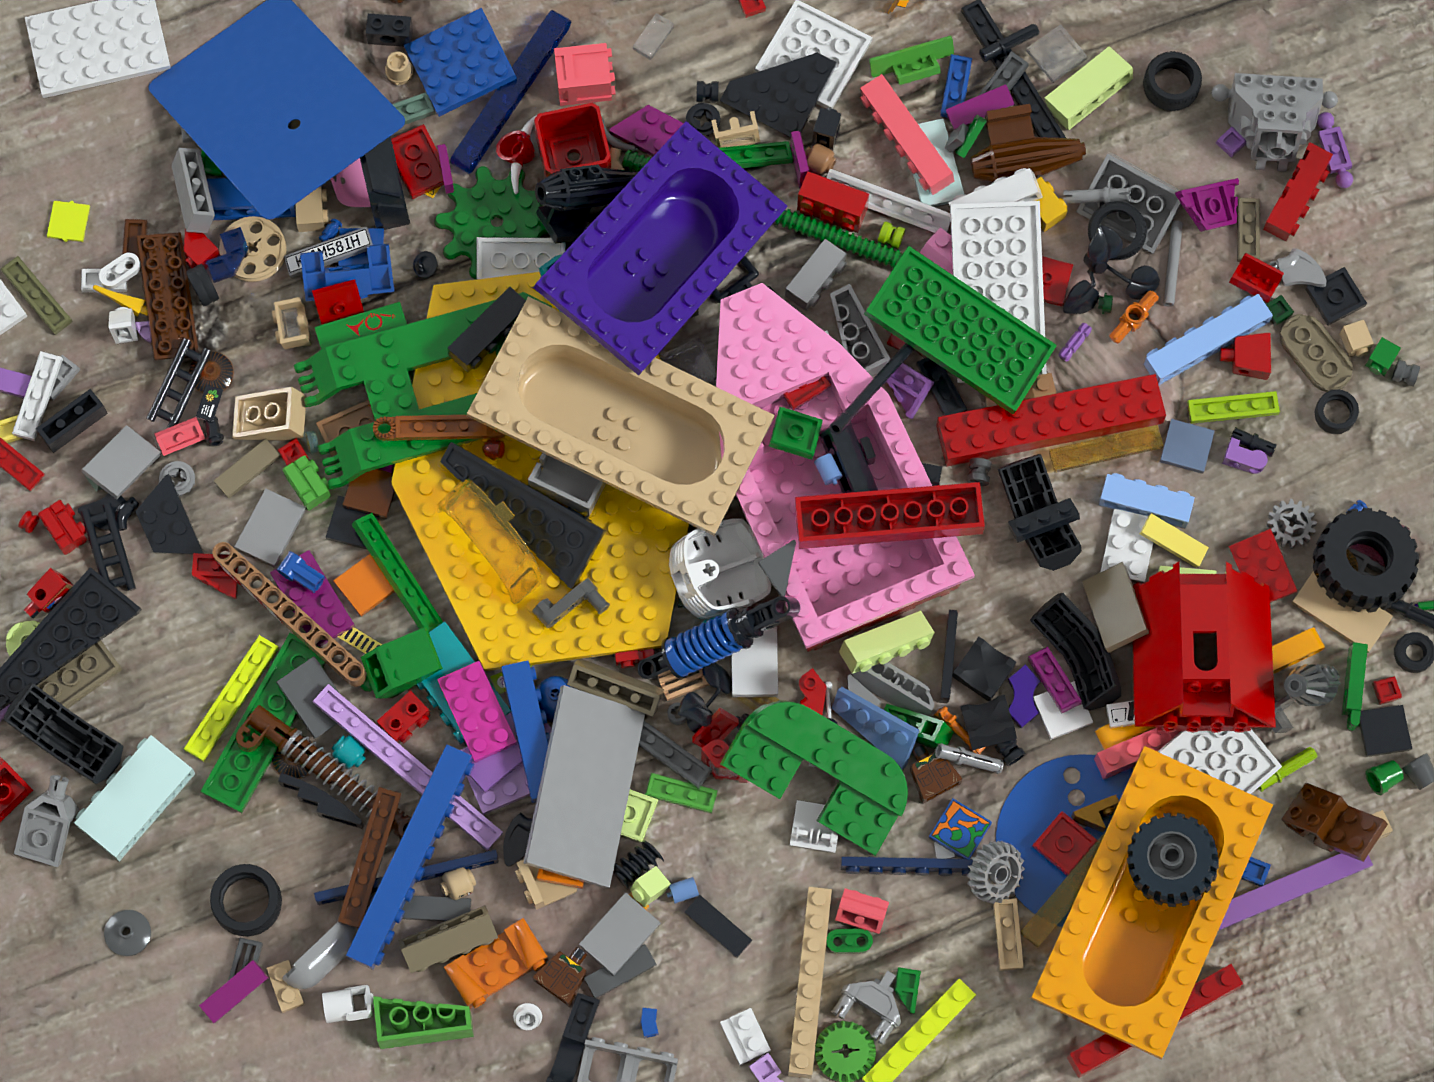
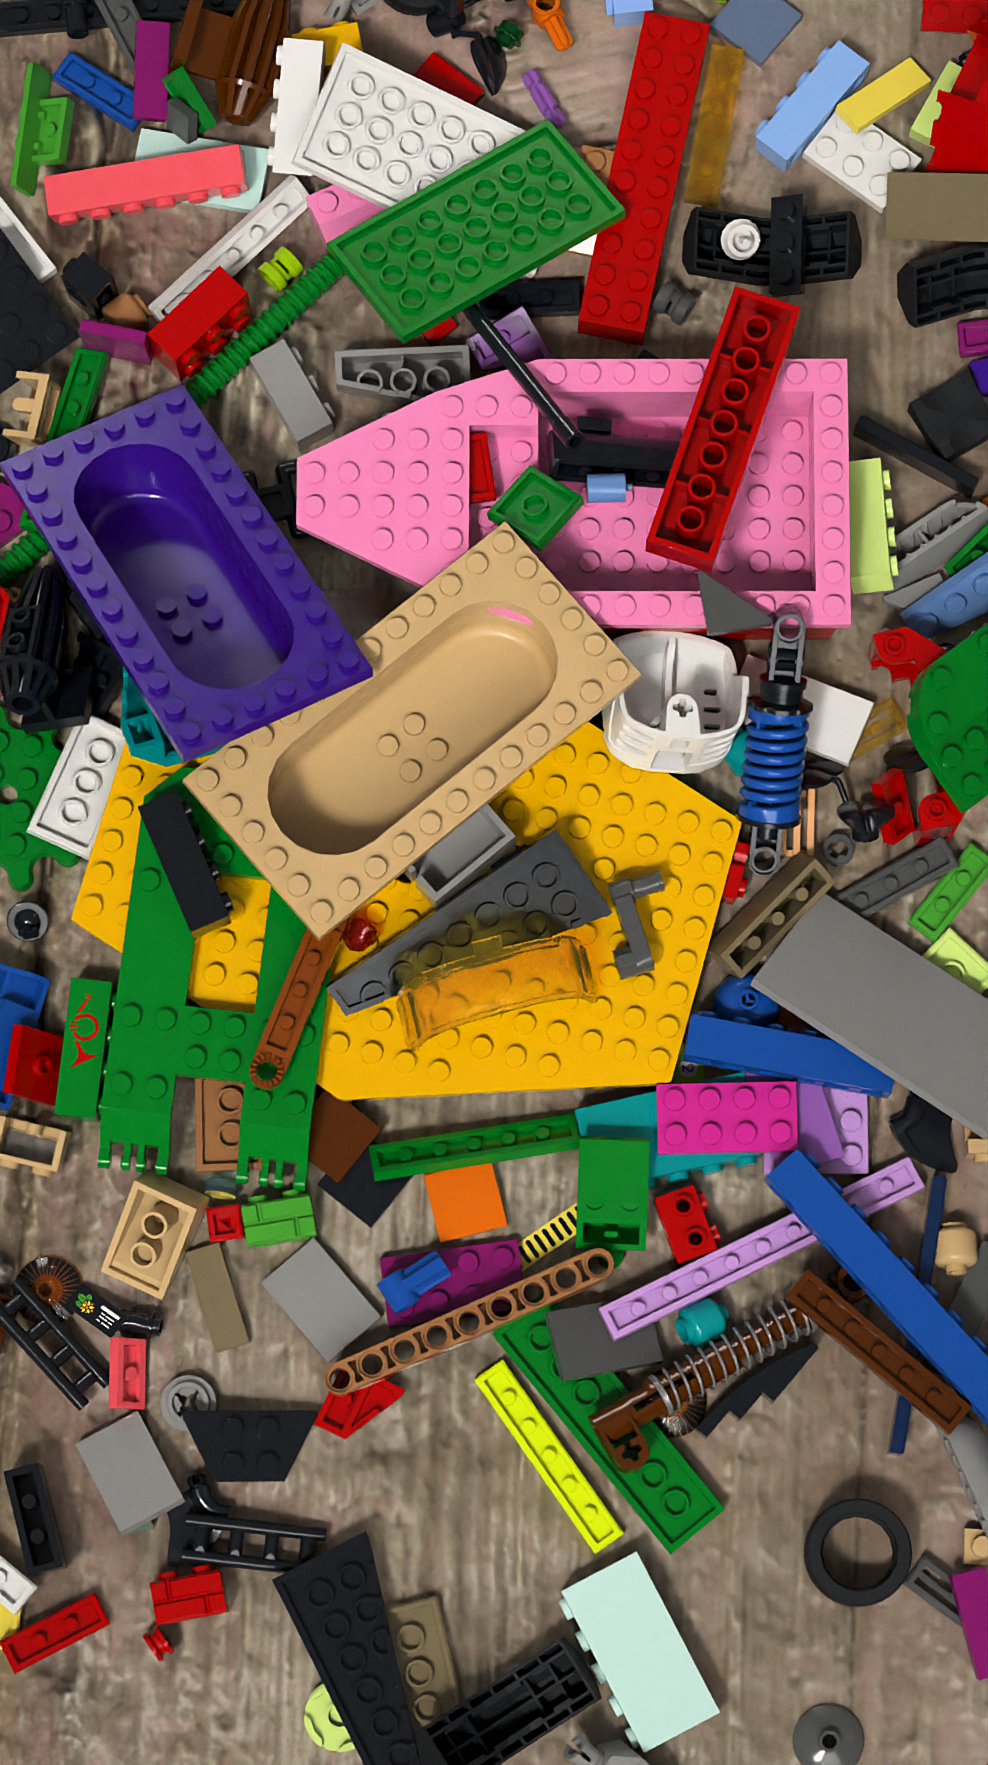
camera: 60 degrees left, 5 degrees up
red torso [24,568,74,619] -> none
none -> white hat [721,218,761,260]

